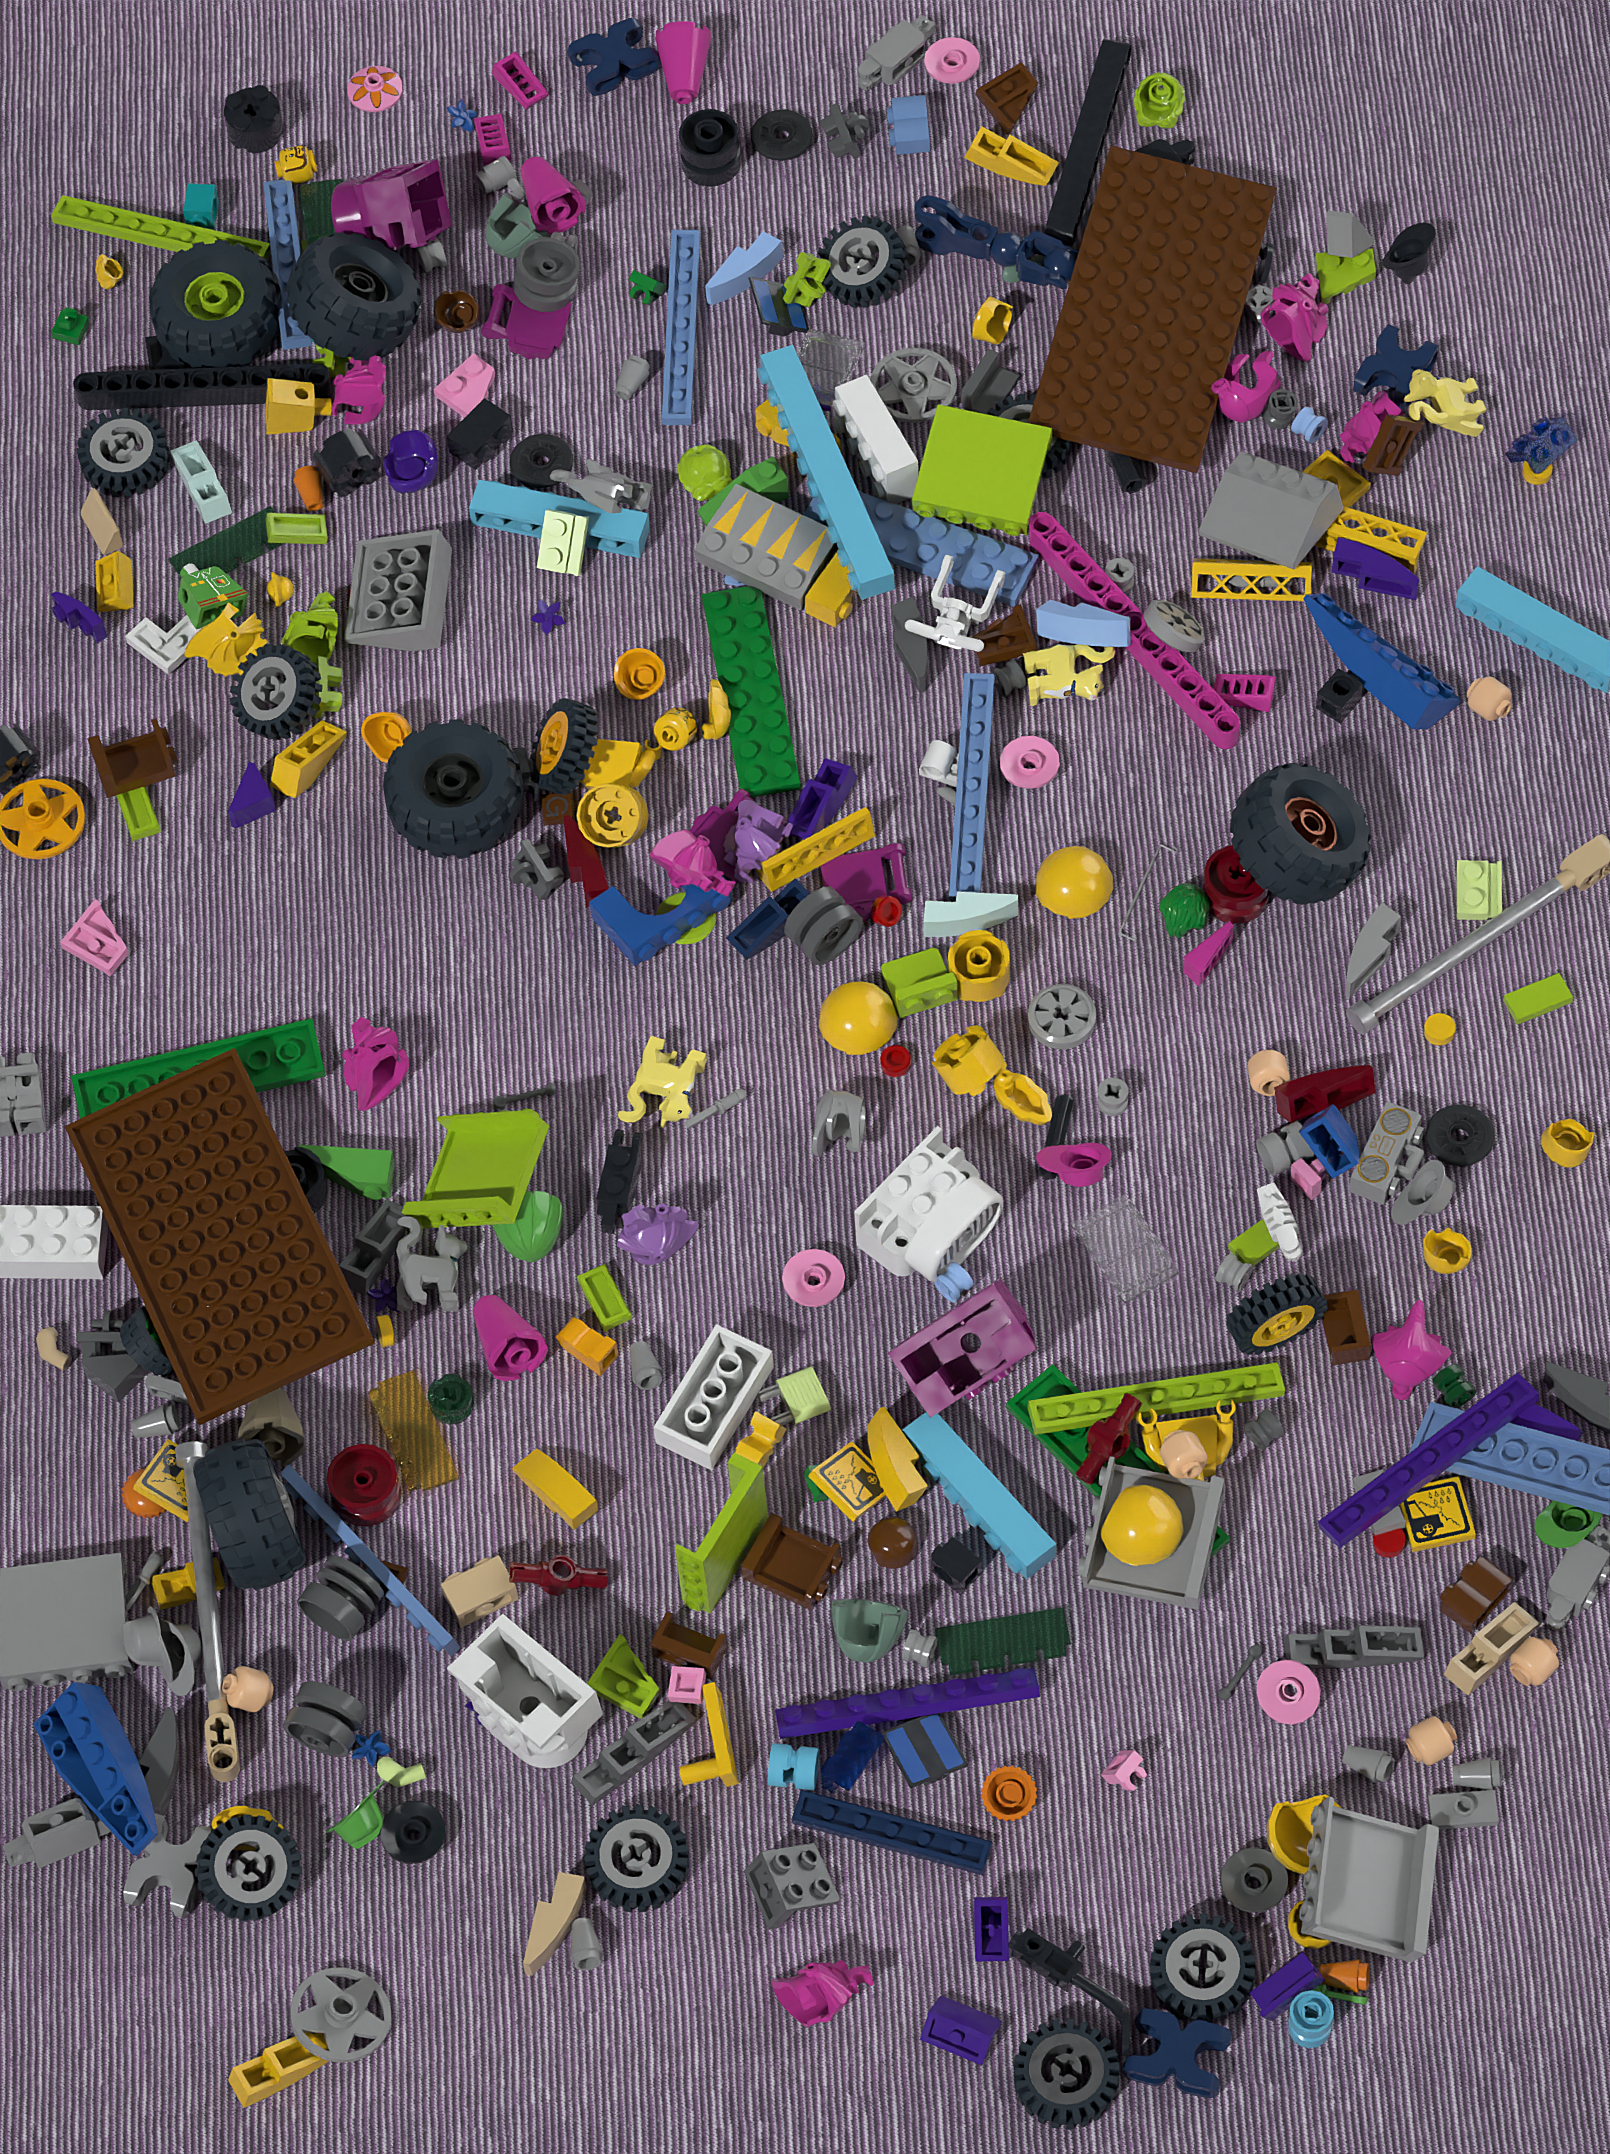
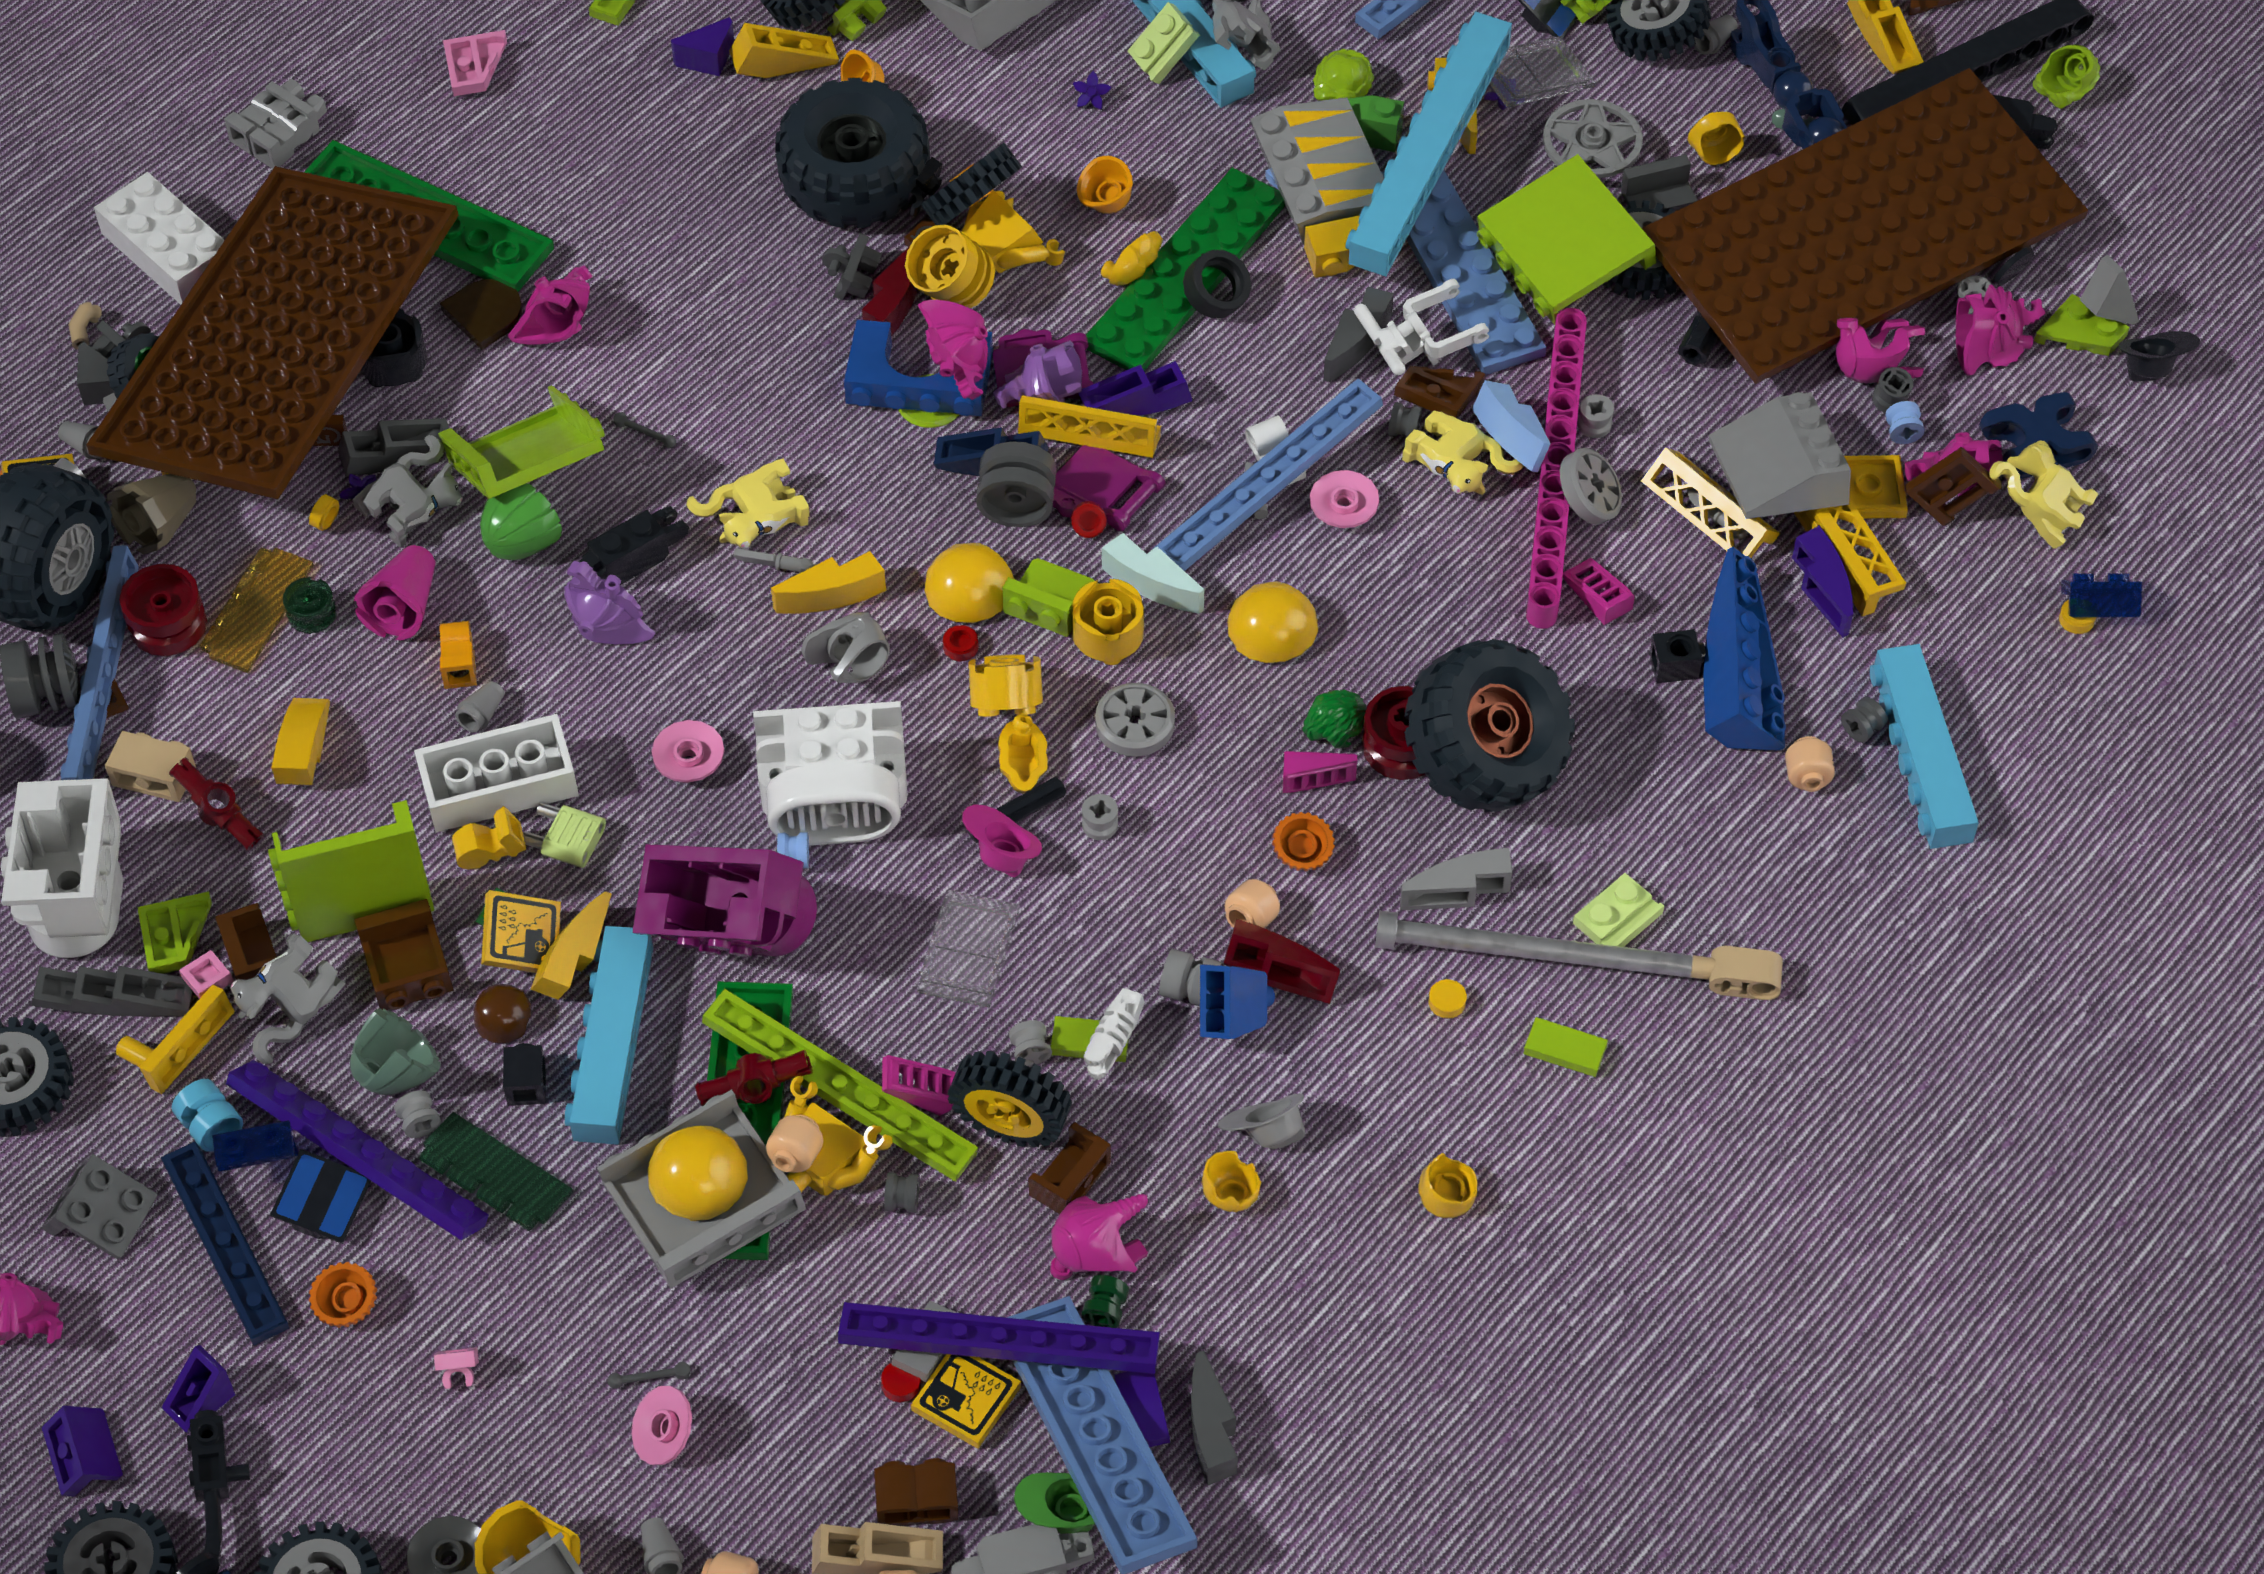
camera: 40 degrees right, 5 degrees down
bright green slope [299,1144,395,1200] -> none
lime tile [577,1264,632,1332] -> none
yellow head [653,707,697,751] -> none
white brick [833,374,918,504] -> none
light grey piece [1118,844,1178,941] -> none
dark grey slope [1284,1625,1424,1669] -> none
bright pink tile [1290,1158,1327,1200] -> none
light grey piece [1349,1101,1425,1205] -> none
black wheel [1425,1104,1495,1166] -> none
none -> light grey animal [230,933,346,1065]
none -> dark brown tile [440,279,522,350]
none -> yellow slope [771,551,886,614]
none -> dark pink slope [882,1055,956,1116]
none -> black tyre [1183,250,1252,318]
none -> orange hat [1272,812,1335,872]
none -> dark grey wheel [1841,697,1888,743]

